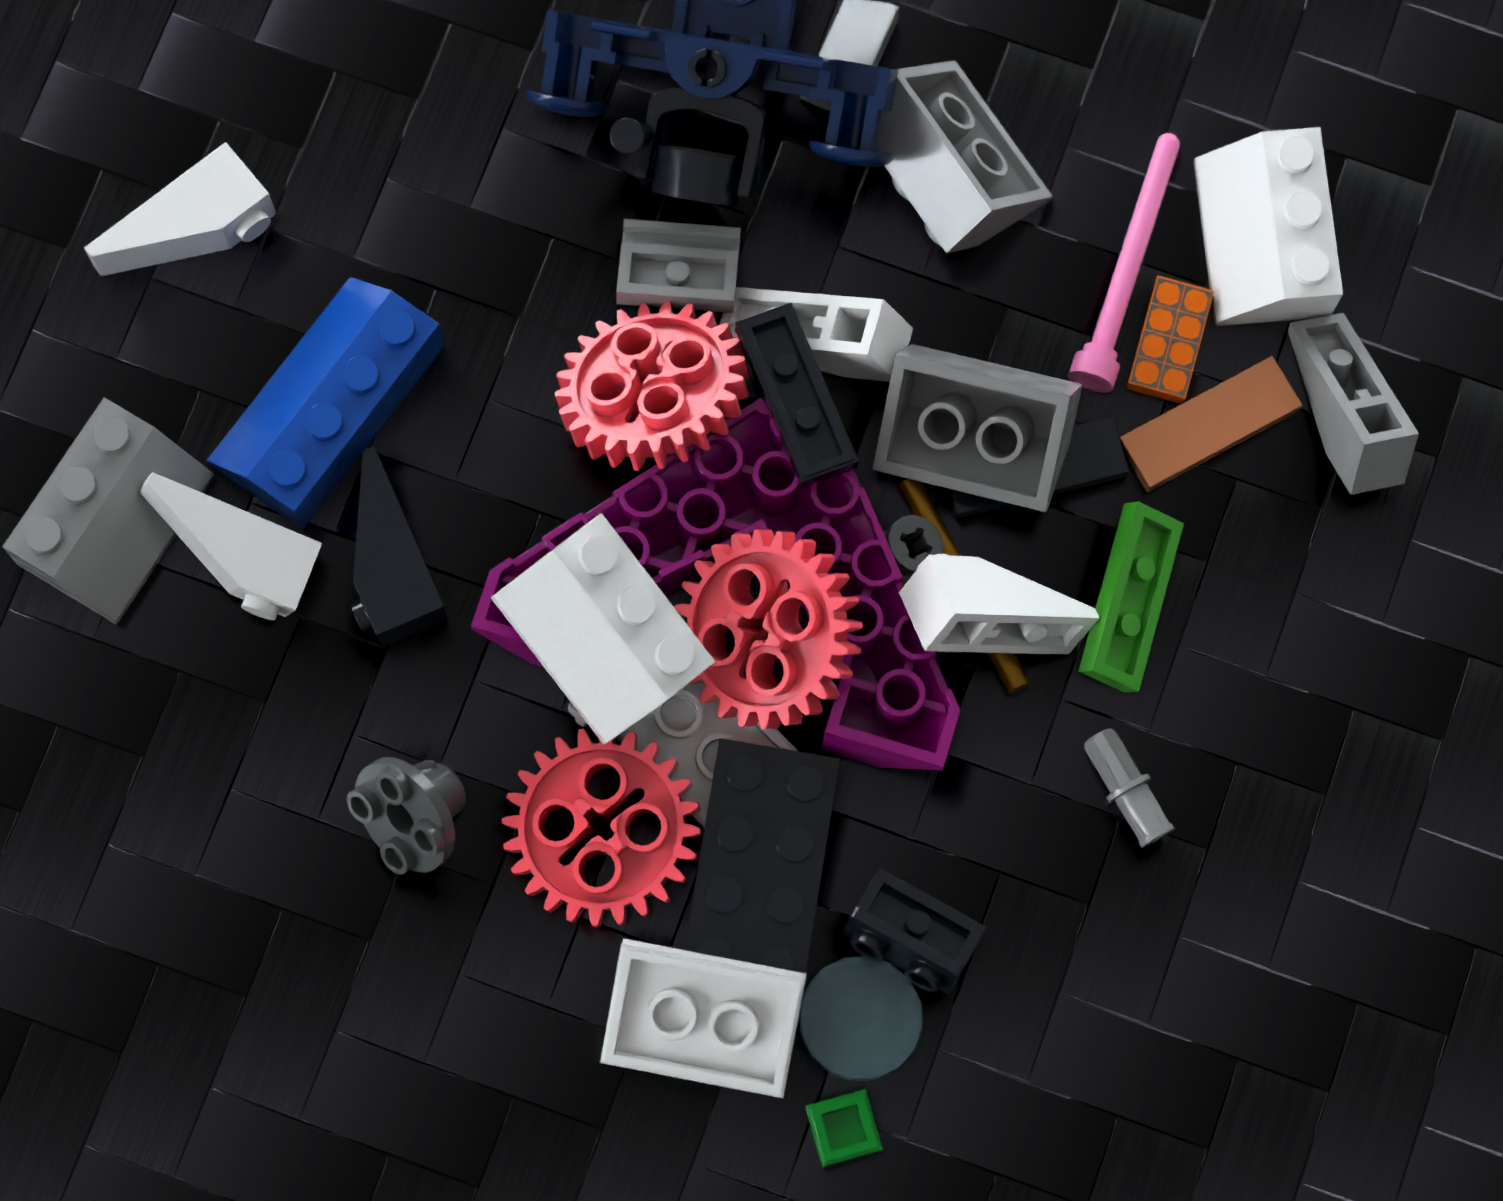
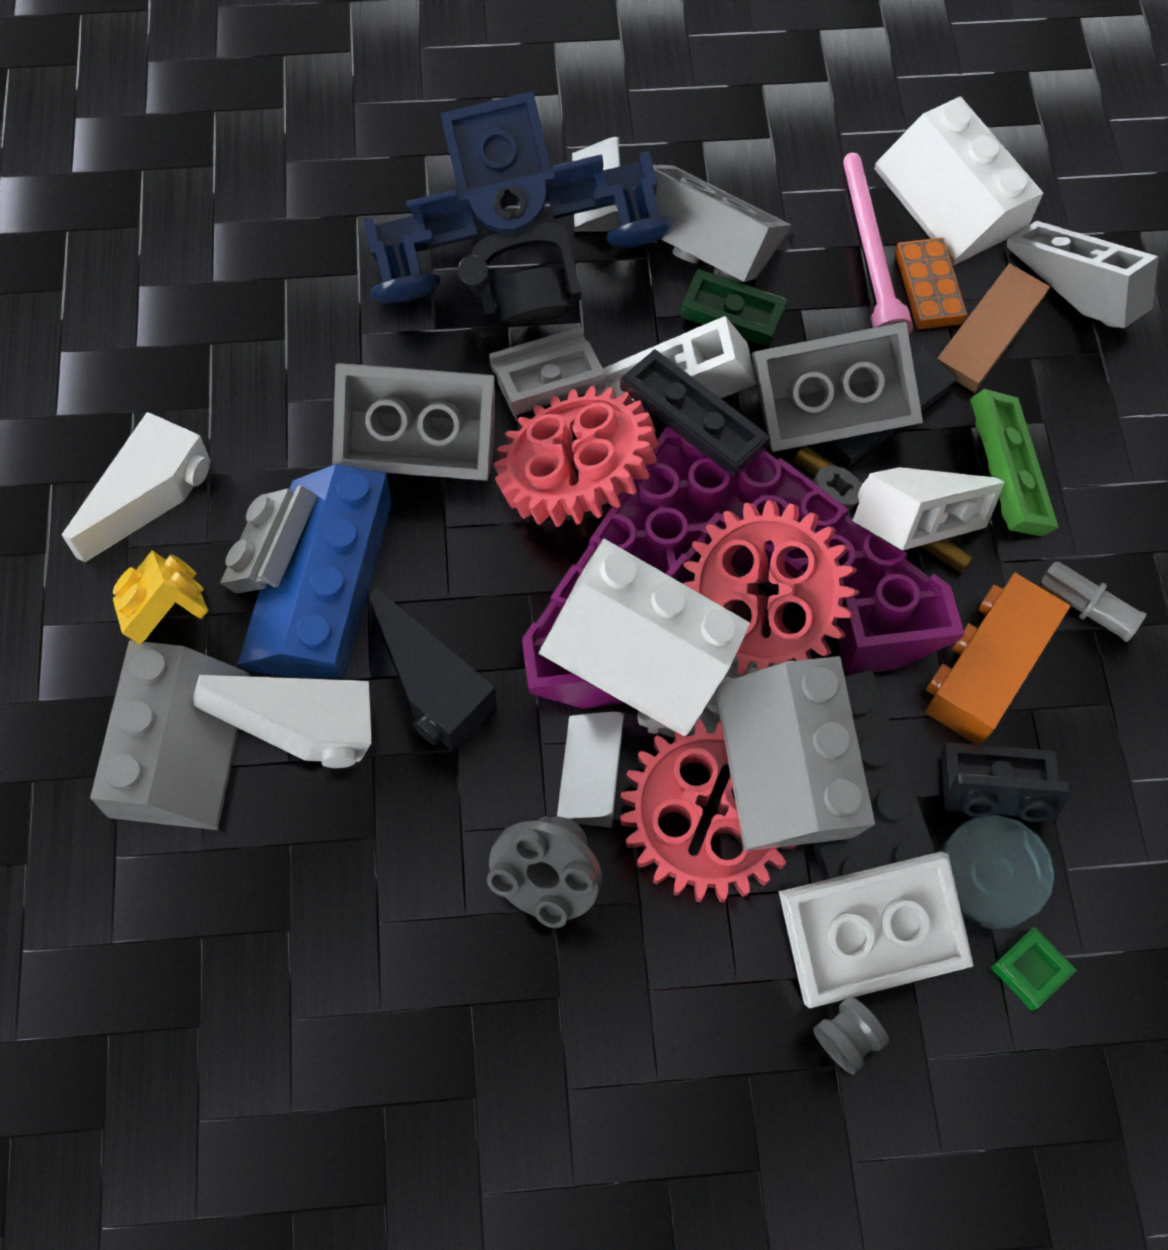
camera: 25 degrees left, 10 degrees down
none -> yellow bracket [113,550,209,645]
none -> light grey plate [220,485,318,593]
none -> light grey slope [332,363,495,480]
none -> slope [557,712,624,828]
none -> dark green plate [680,269,788,347]
none -> light grey slope [716,656,875,852]
none -> dark grey wheel [813,996,889,1075]
none -> orange brick [924,572,1071,745]

